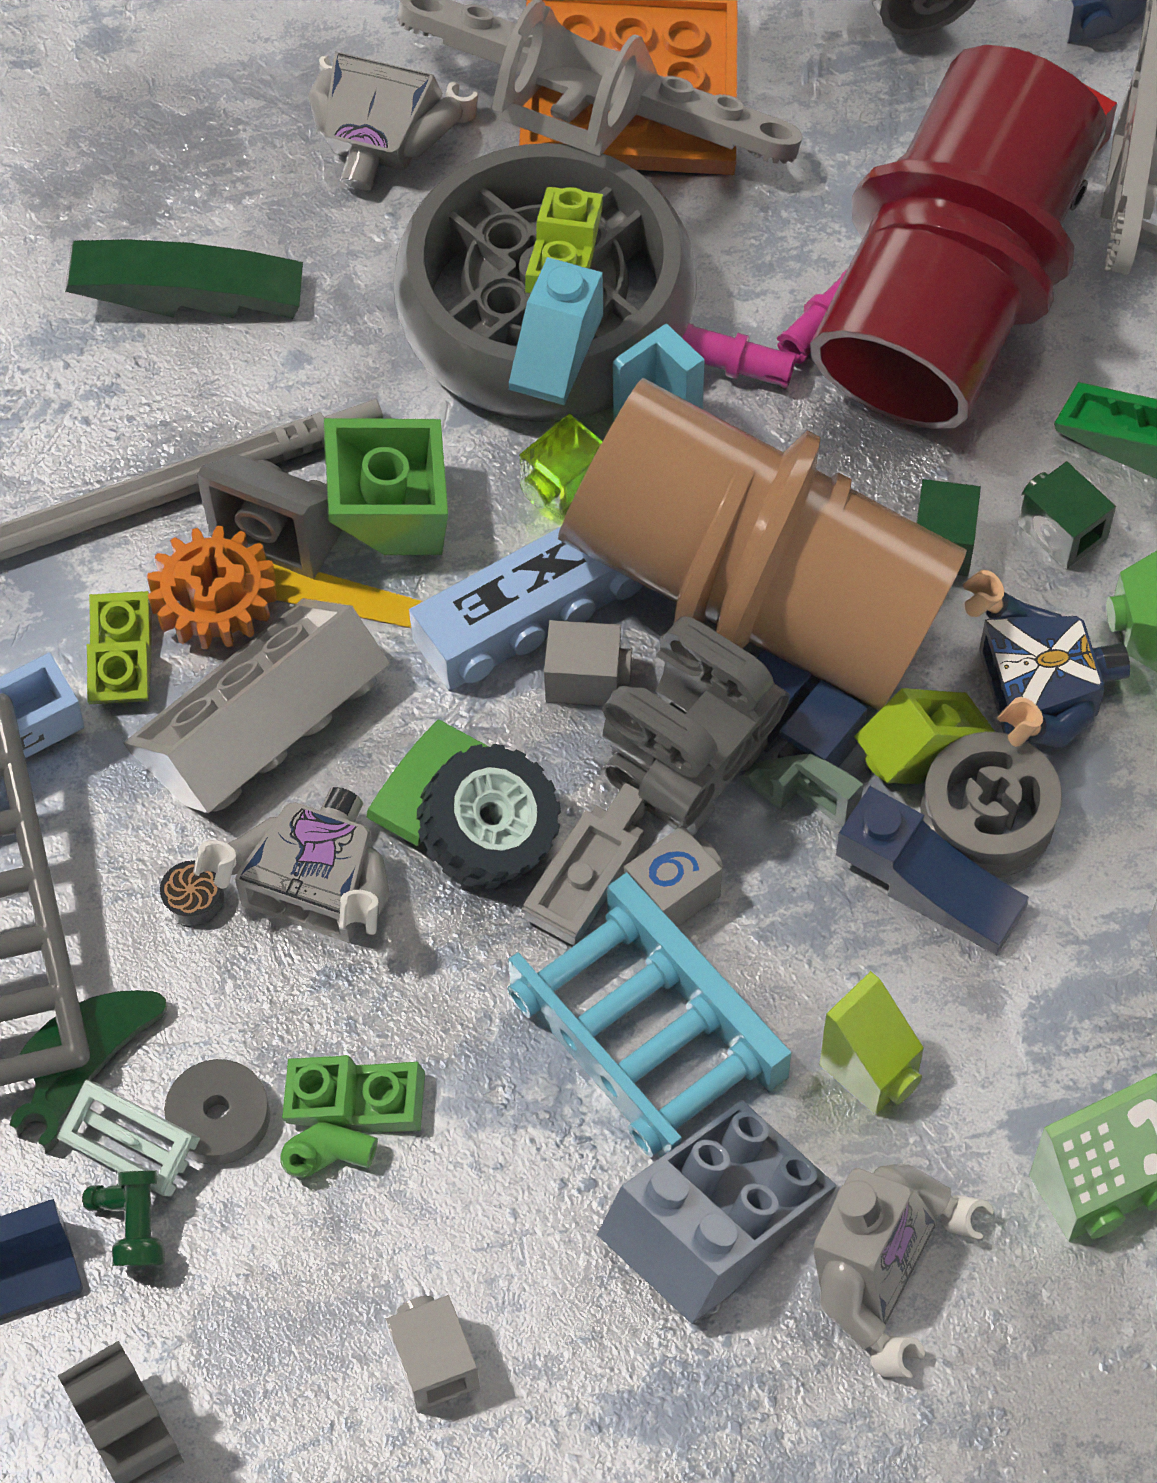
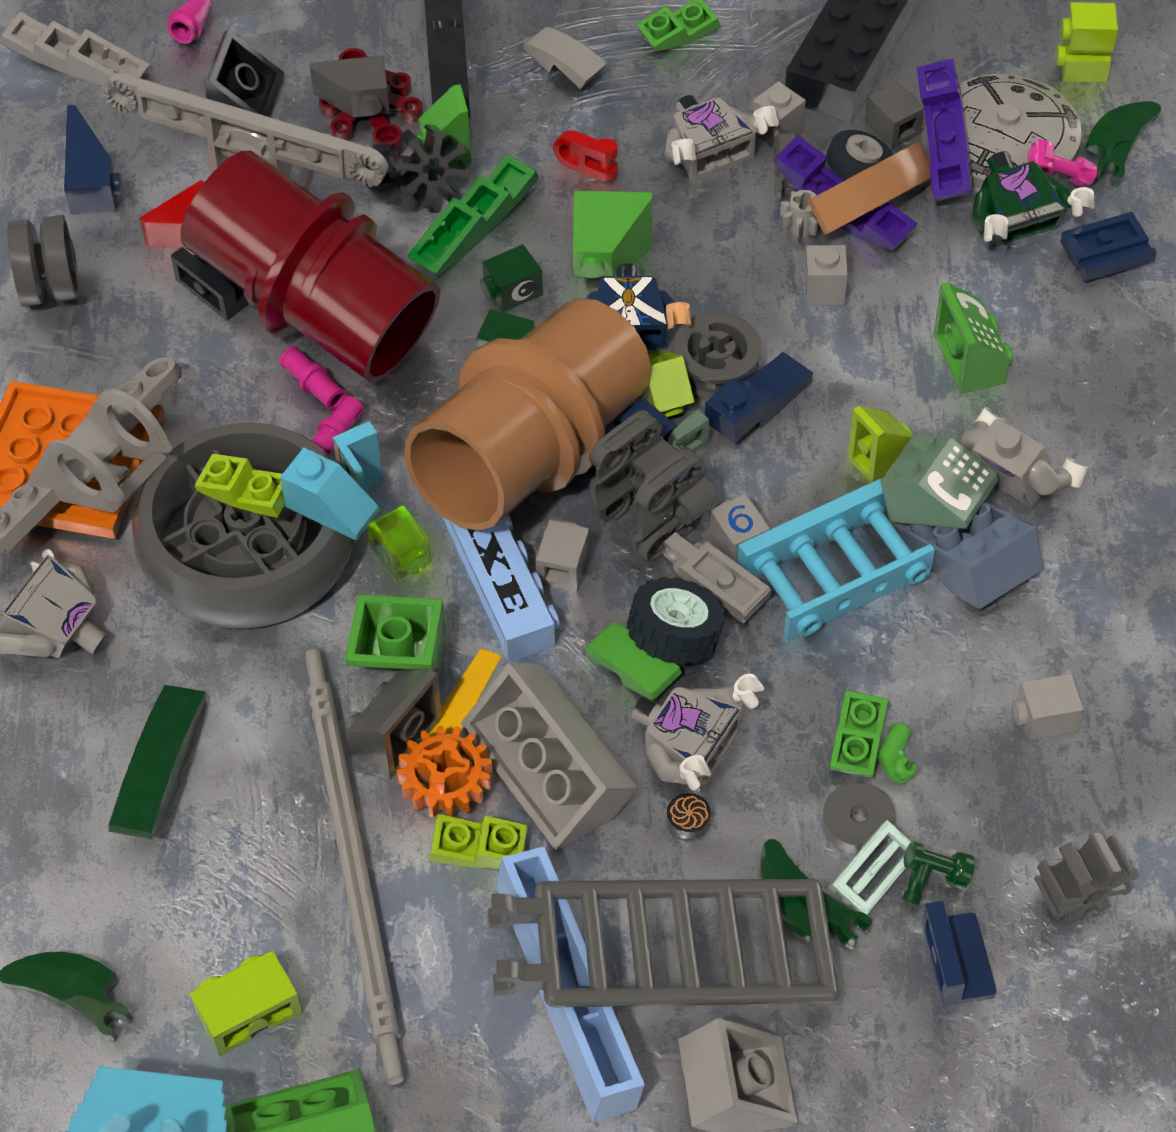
camera: 80 degrees left, 5 degrees down
none -> sand green slope [880,434,998,529]

